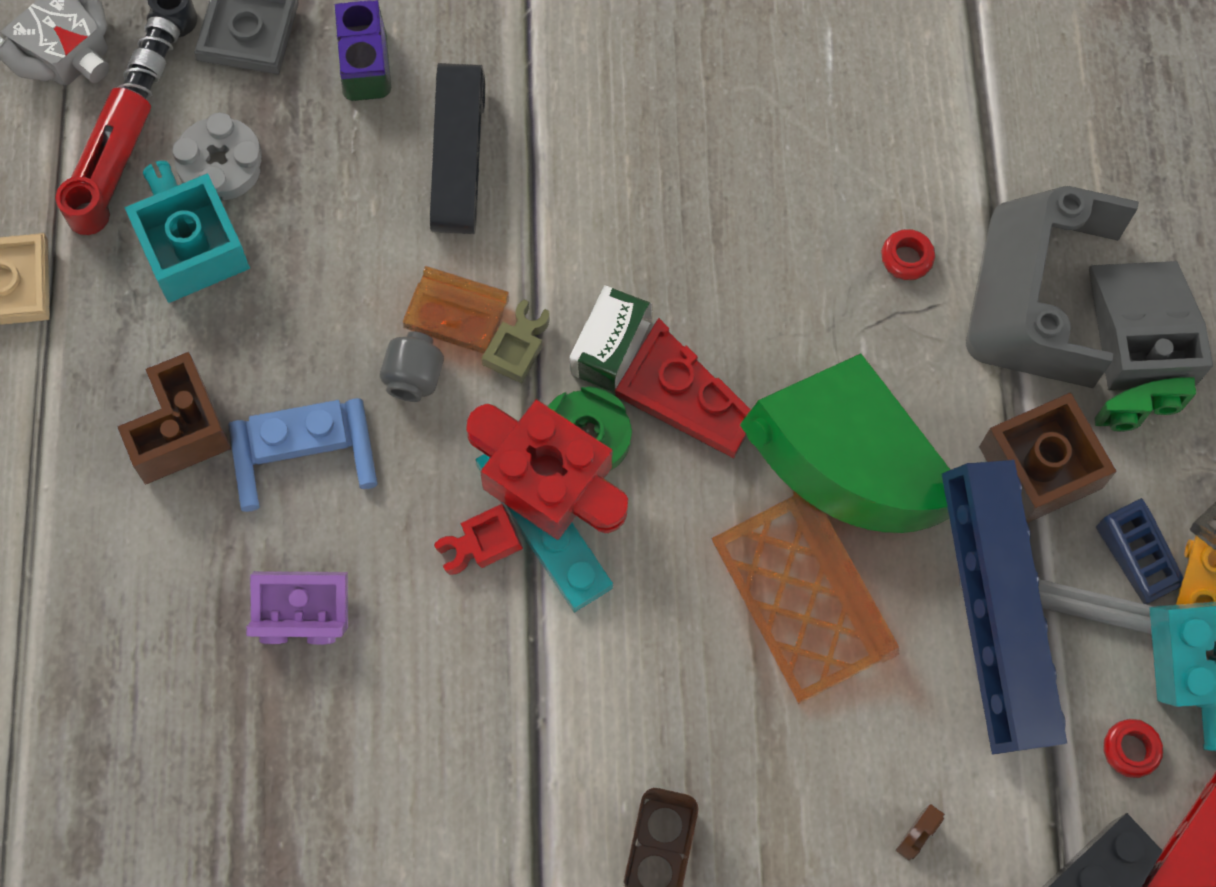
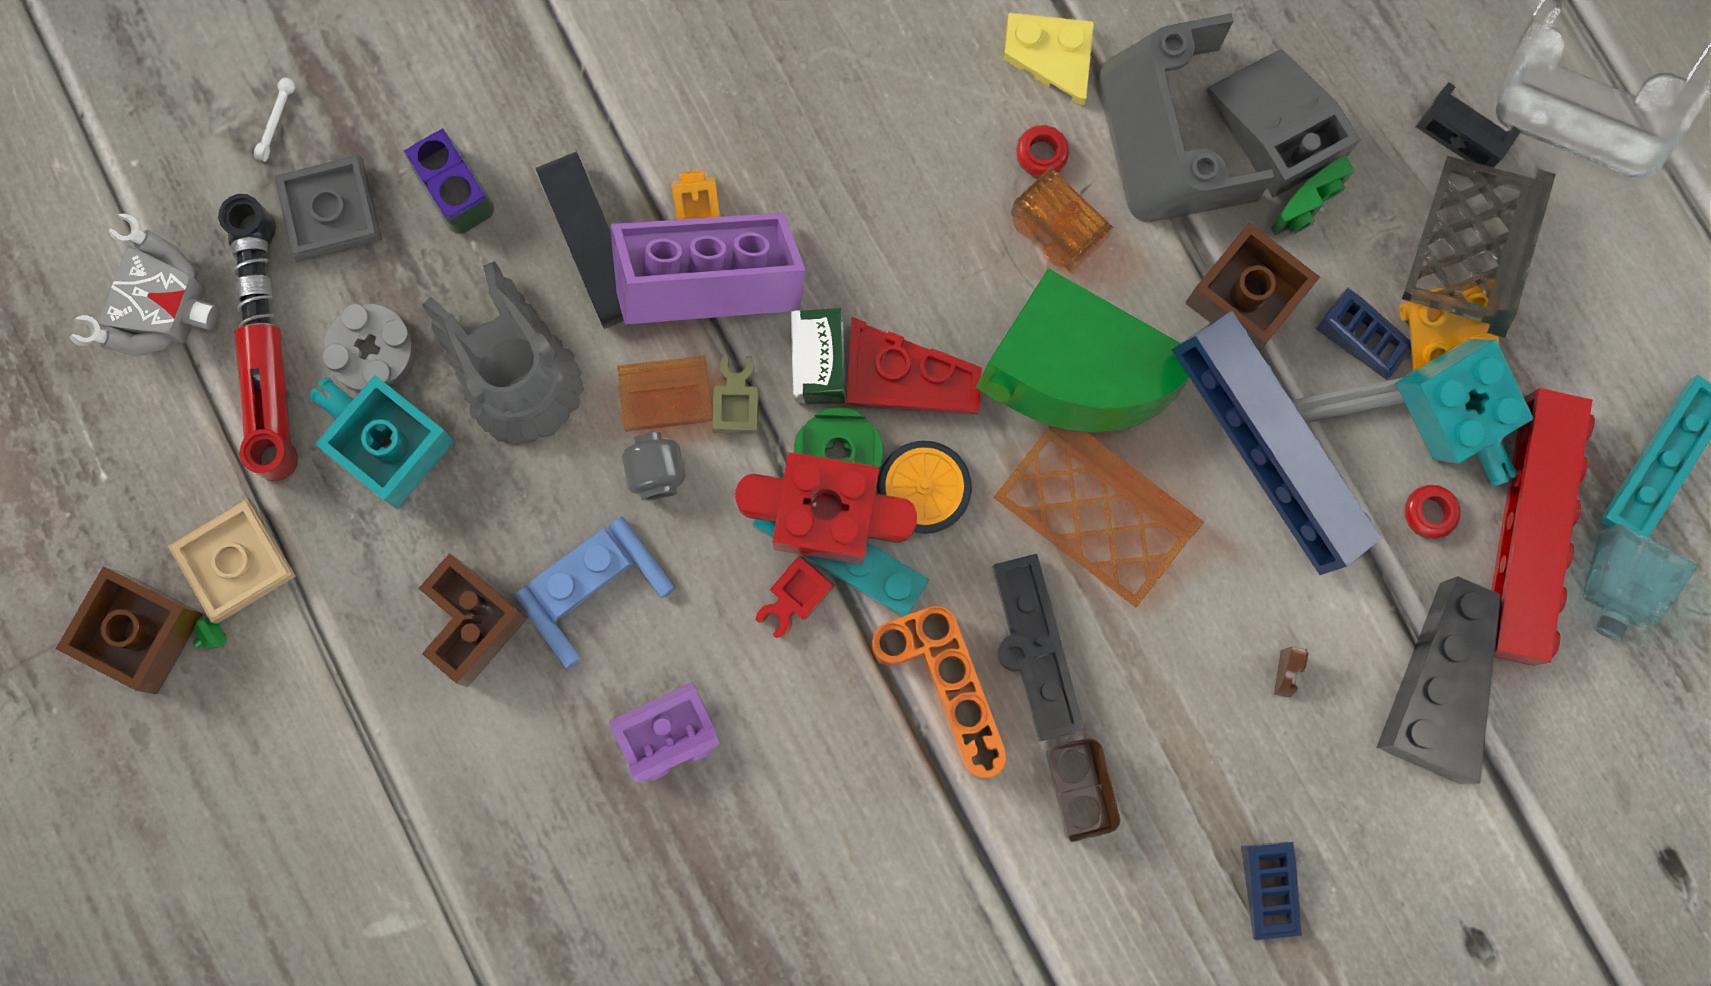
camera: 25 degrees left, 10 degrees up
none -> dark grey piece [422,261,584,445]
none -> medium lavender slope [611,213,806,325]
none -> light orange bracket [671,170,721,220]
none -> orange beam [872,606,1006,779]
none -> light orange wheel [877,441,972,534]
none -> black hinge [992,554,1085,742]
none -> light yellow wing [1003,13,1093,105]
none -> clear orange brick [1011,167,1114,273]

